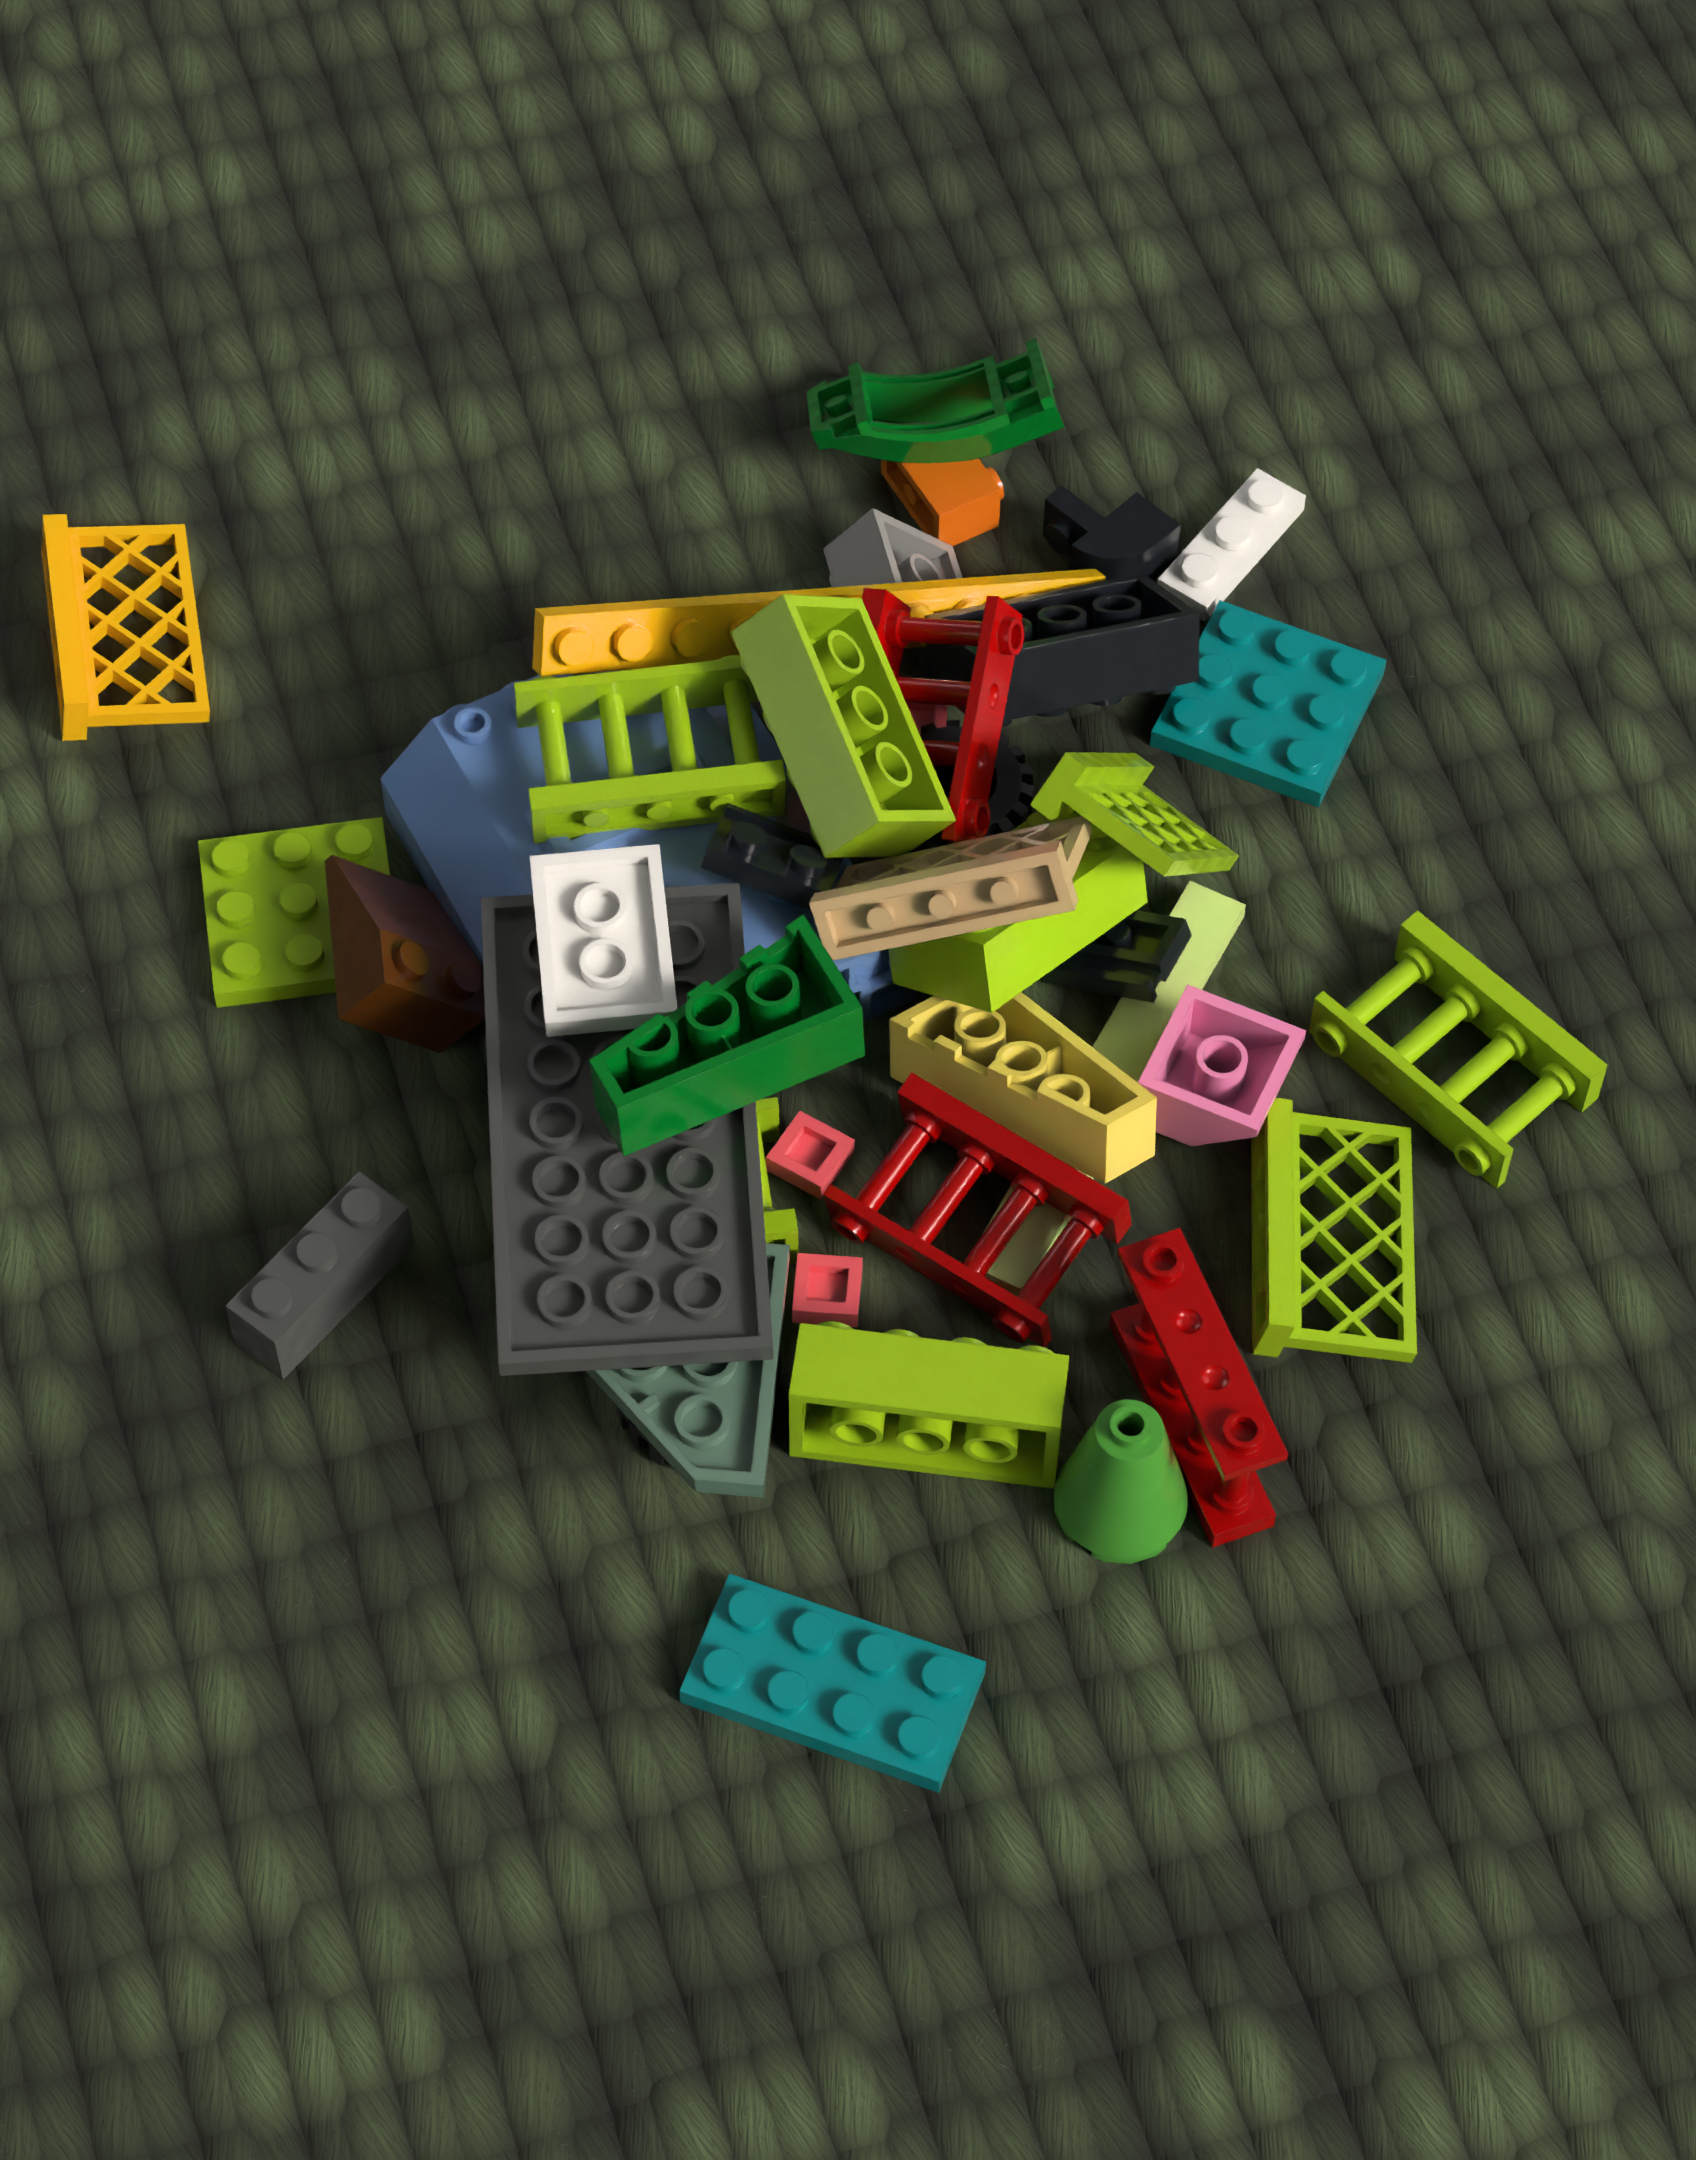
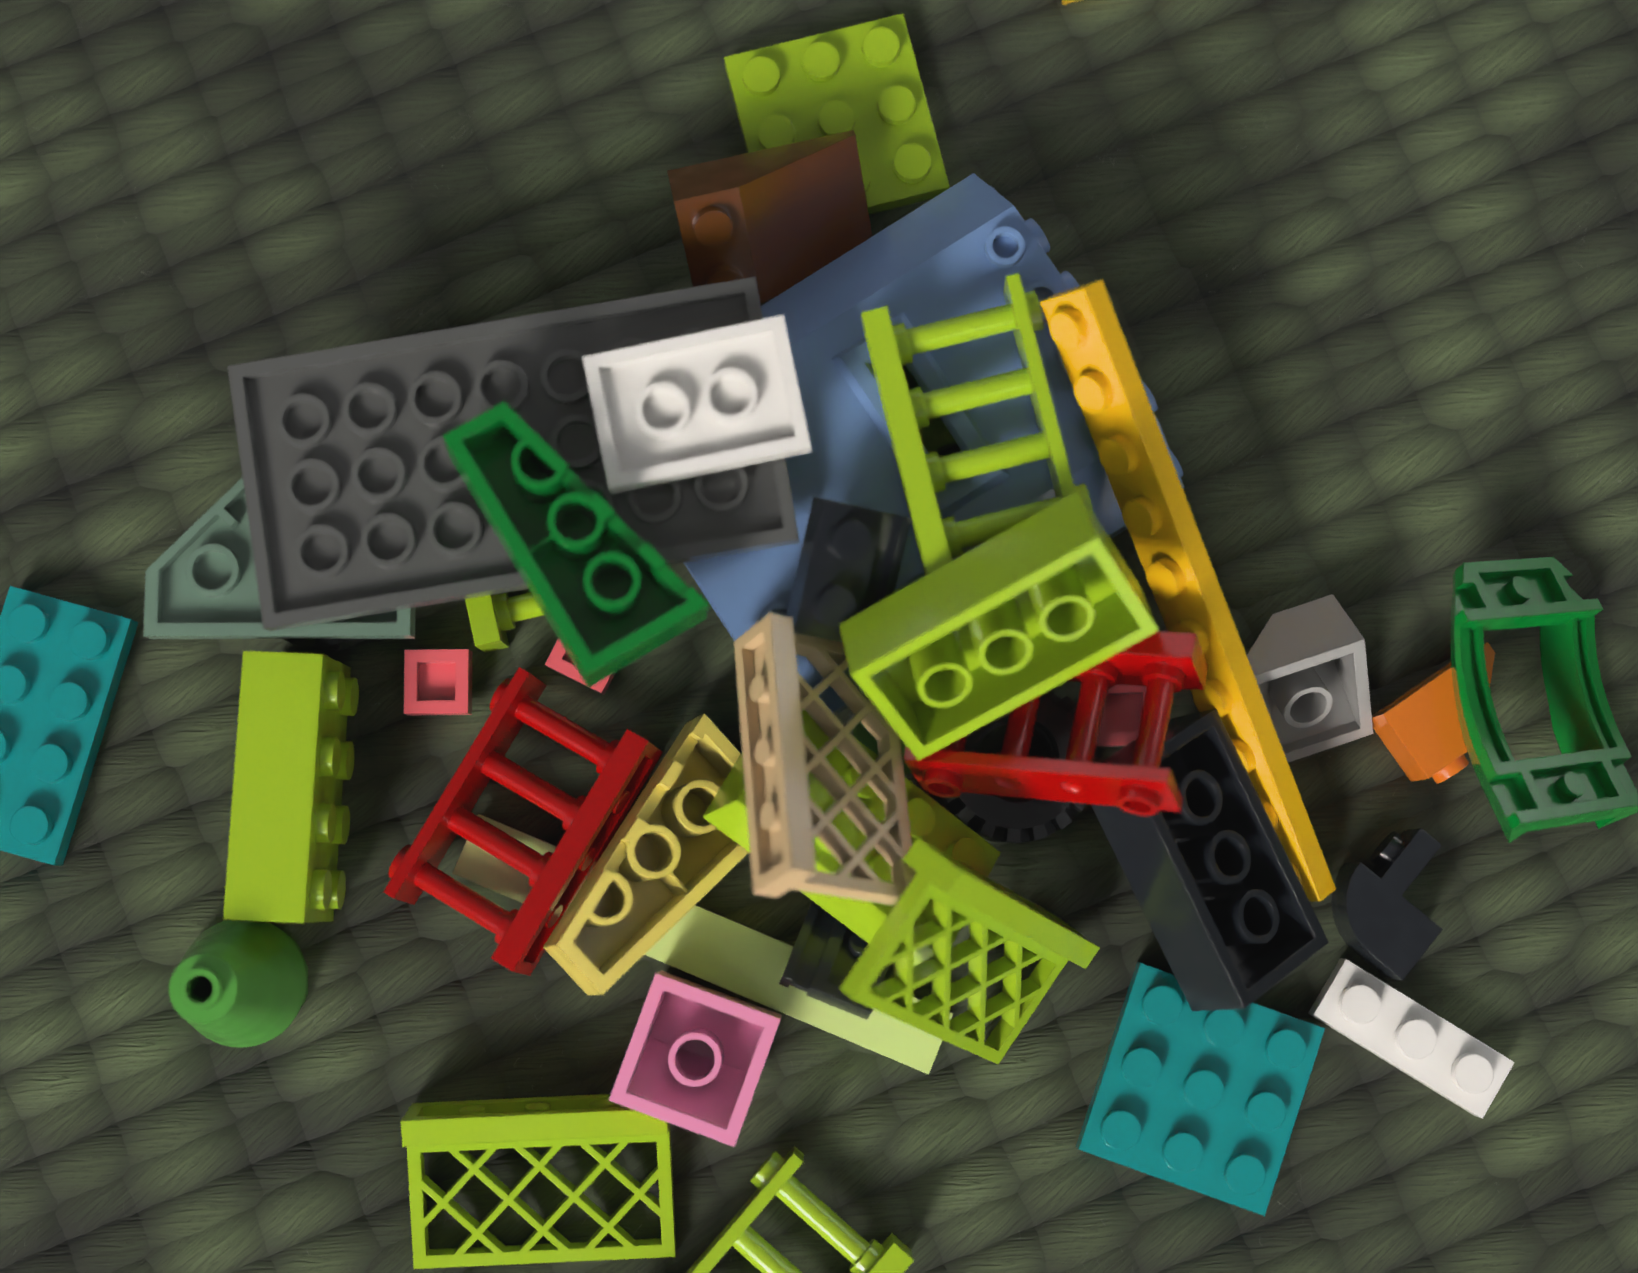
camera: 85 degrees right, 25 degrees up
dark grey brick [226,1171,415,1380] -> none
red fence [1109,1228,1288,1548] -> none

